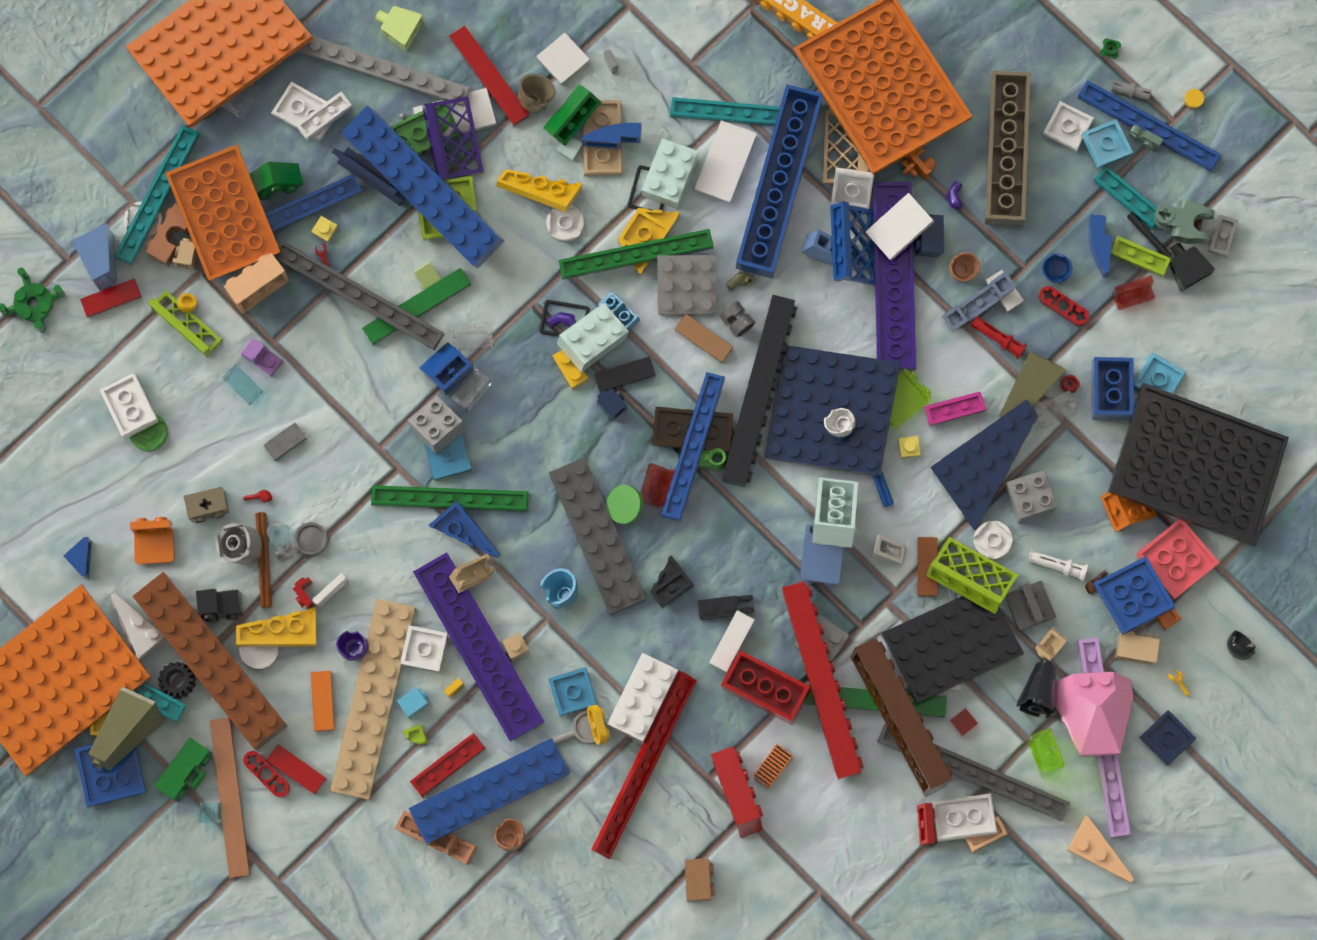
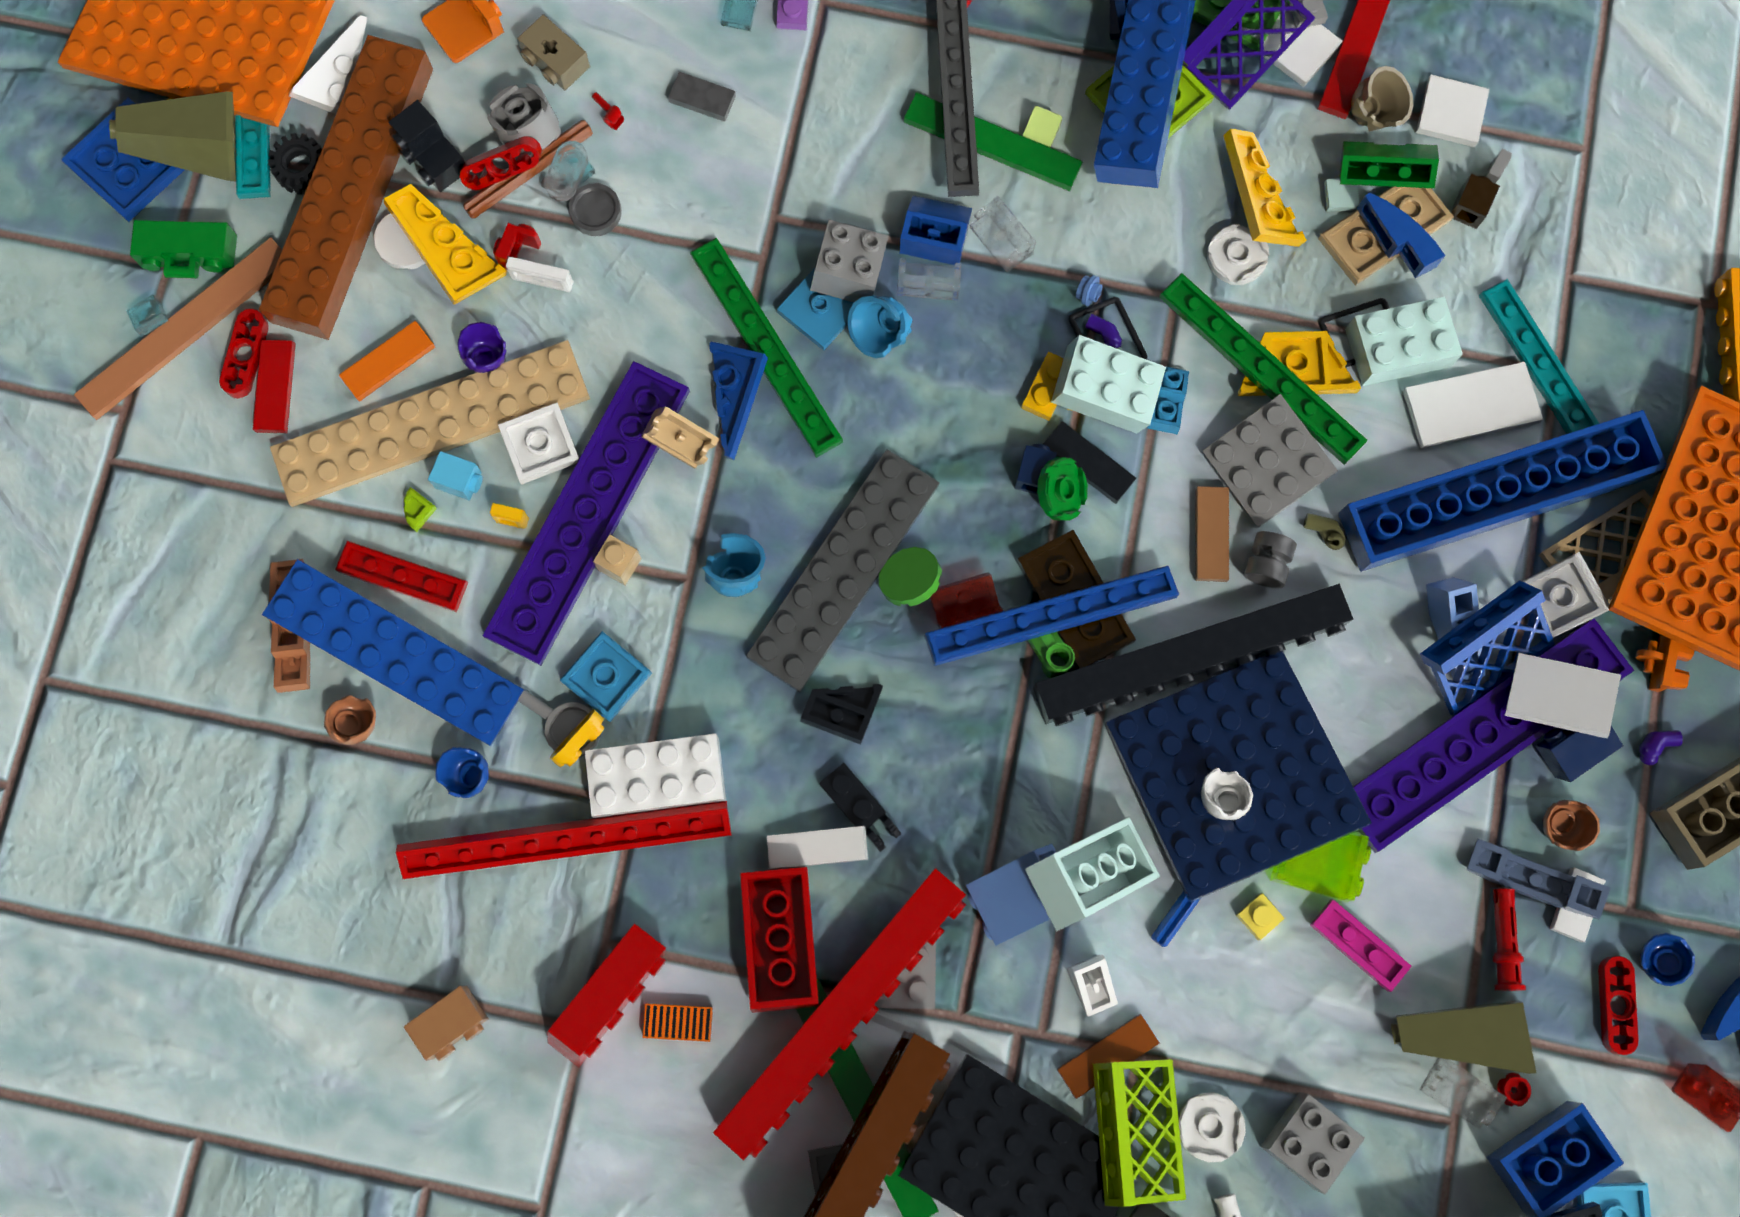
camera: 50 degrees right, 0 degrees up
dark blue wing [930,399,1038,530] -> none
none -> blue hair [435,747,489,798]
none -> red beam [460,136,542,190]
none -> dark azure helmet [847,295,913,358]
none -> green tile [1037,457,1088,521]
none -> medium blue plate [1076,275,1102,306]
none -> dark brown brick [1451,173,1500,229]

